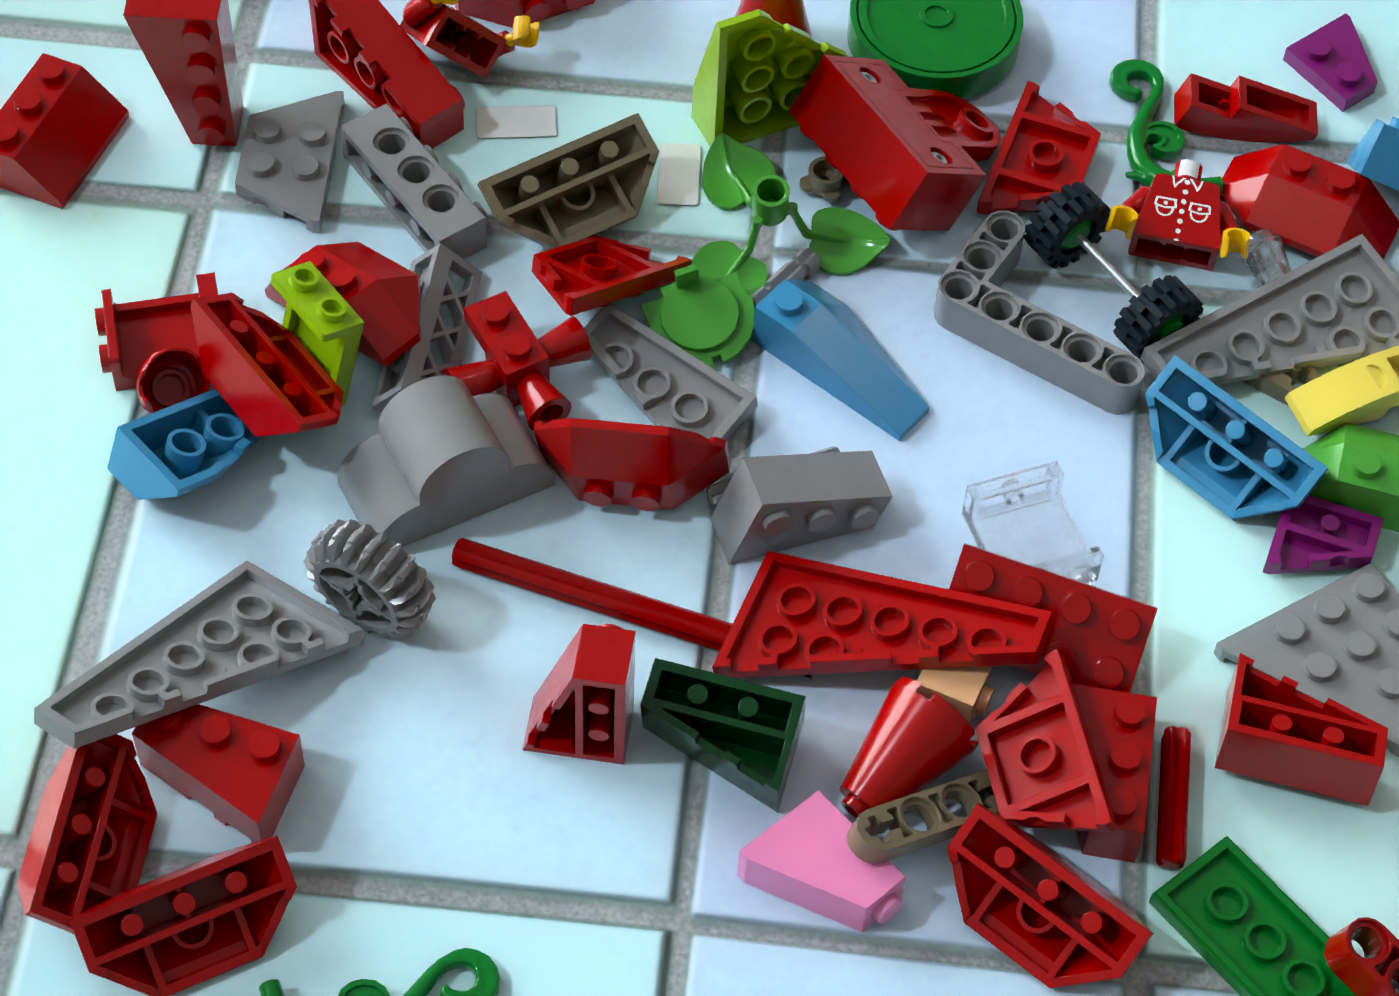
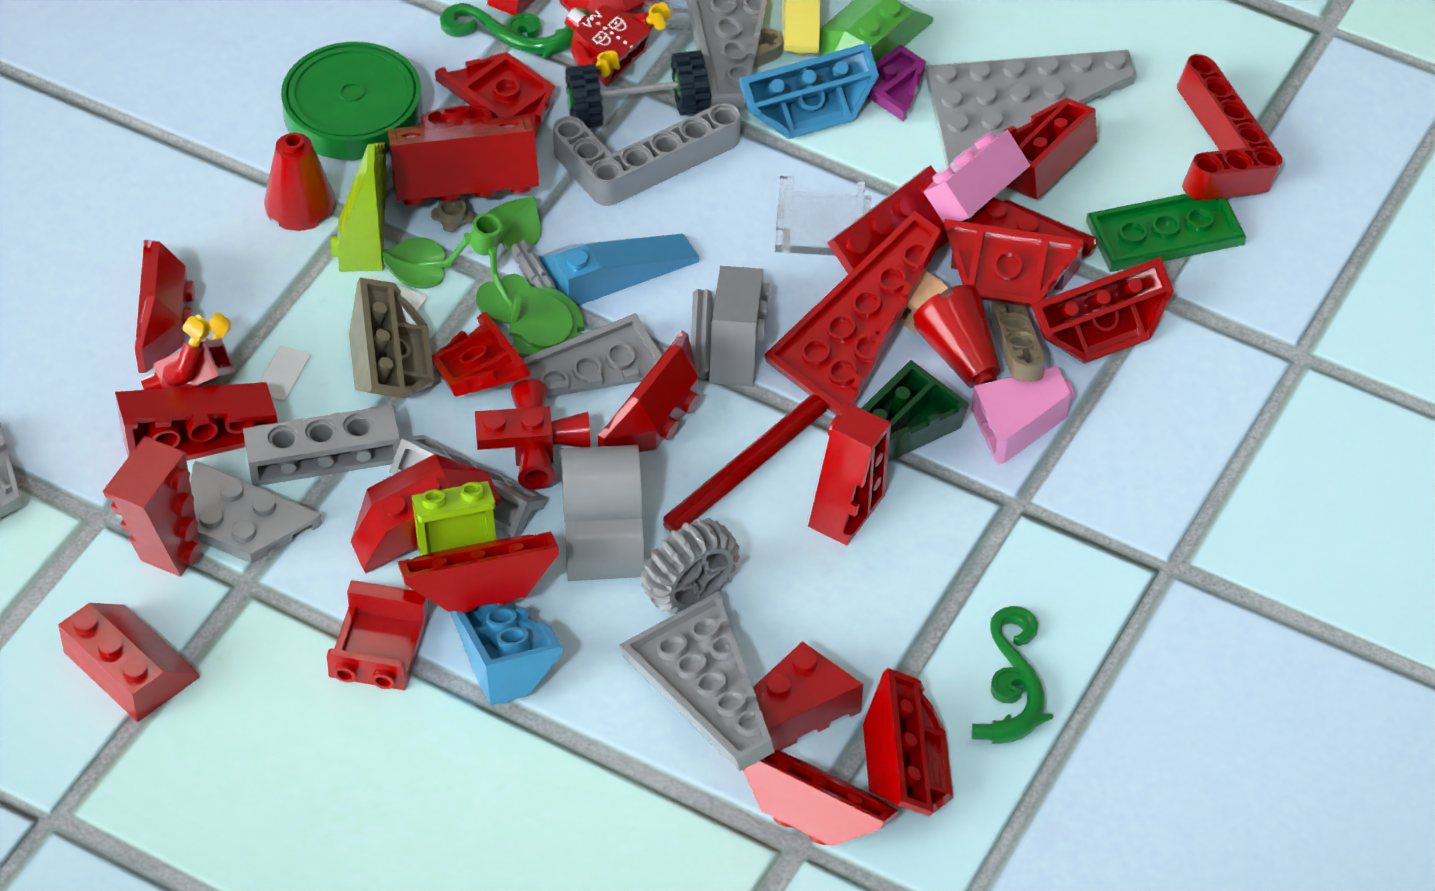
camera: 65 degrees left, 5 degrees down
red hair [136,347,211,414] -> none
none -> bright pink wedge [924,130,1031,223]

